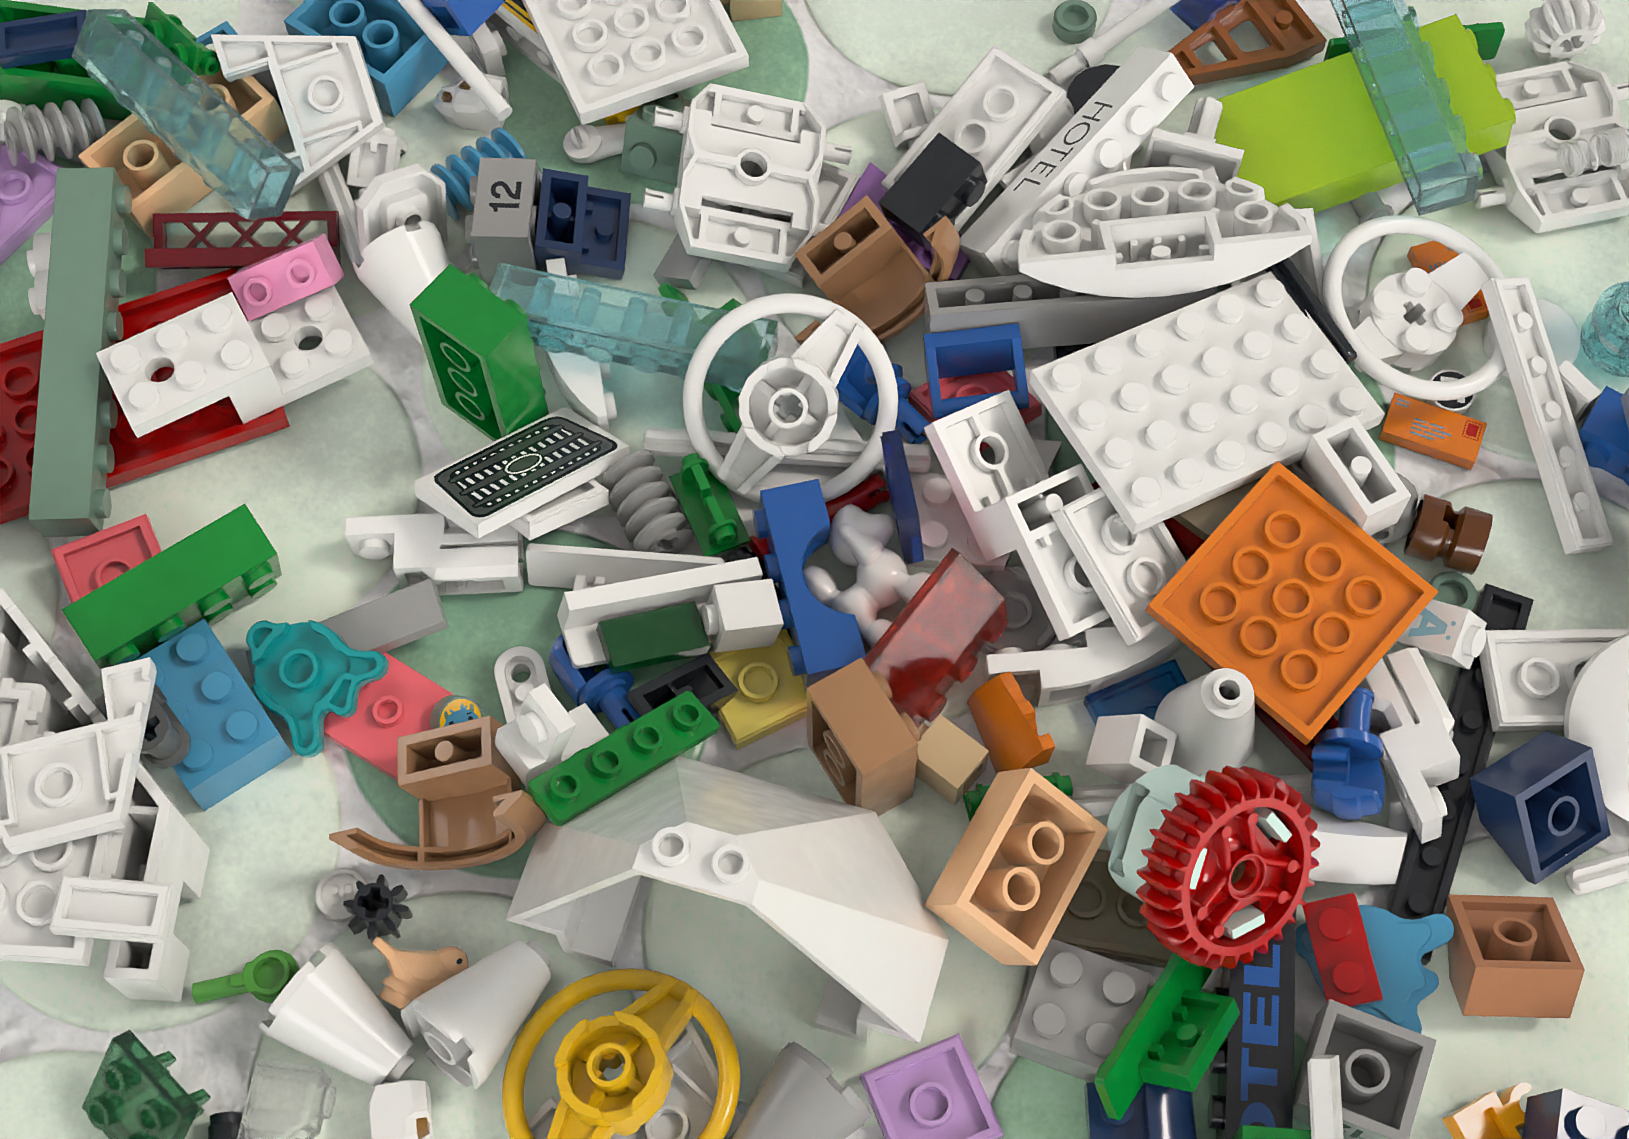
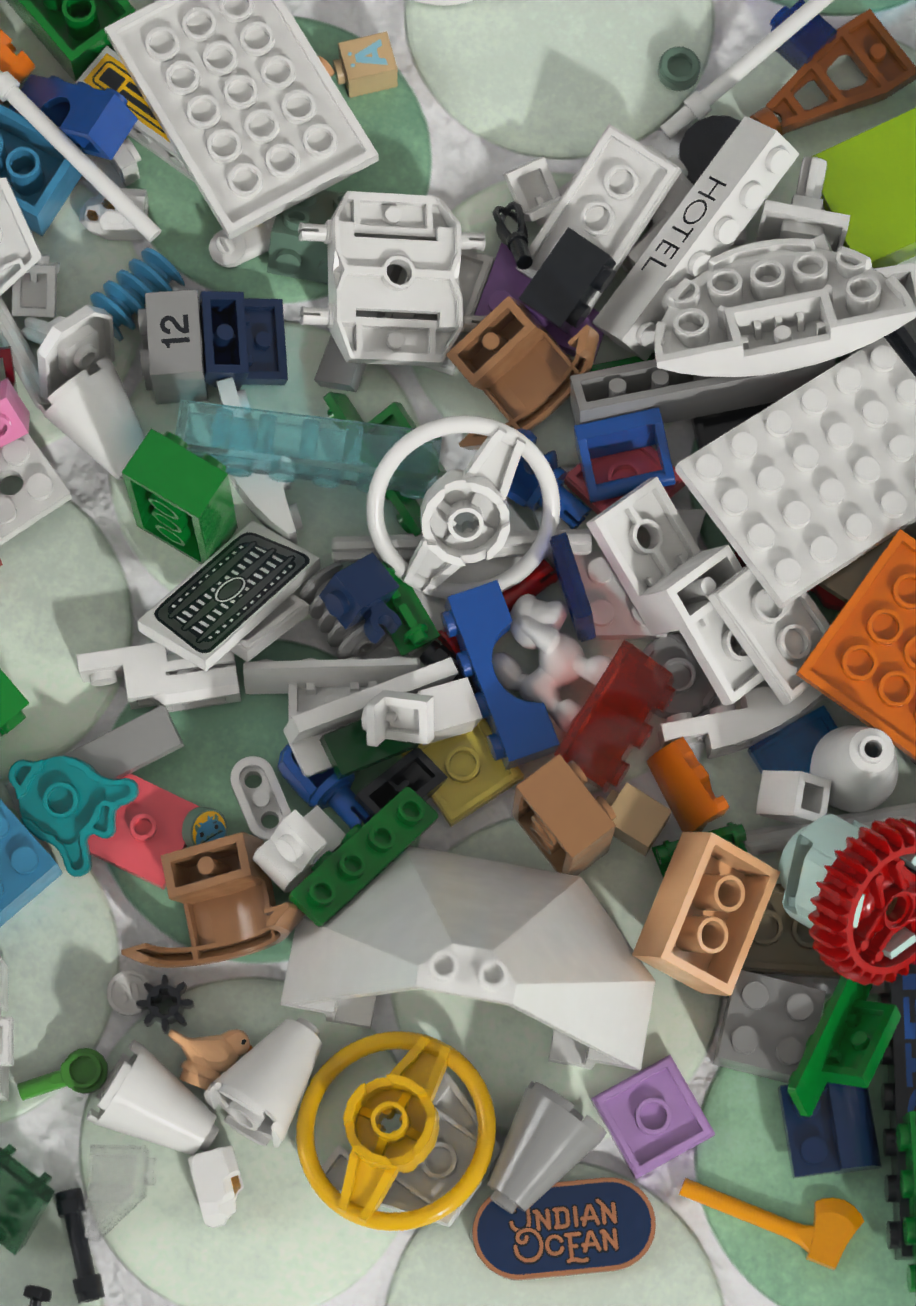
camera: 10 degrees left, 10 degrees up
none -> dark blue brick [319,552,402,644]
none -> white bracket [361,690,434,747]
none -> black piece [492,202,533,270]

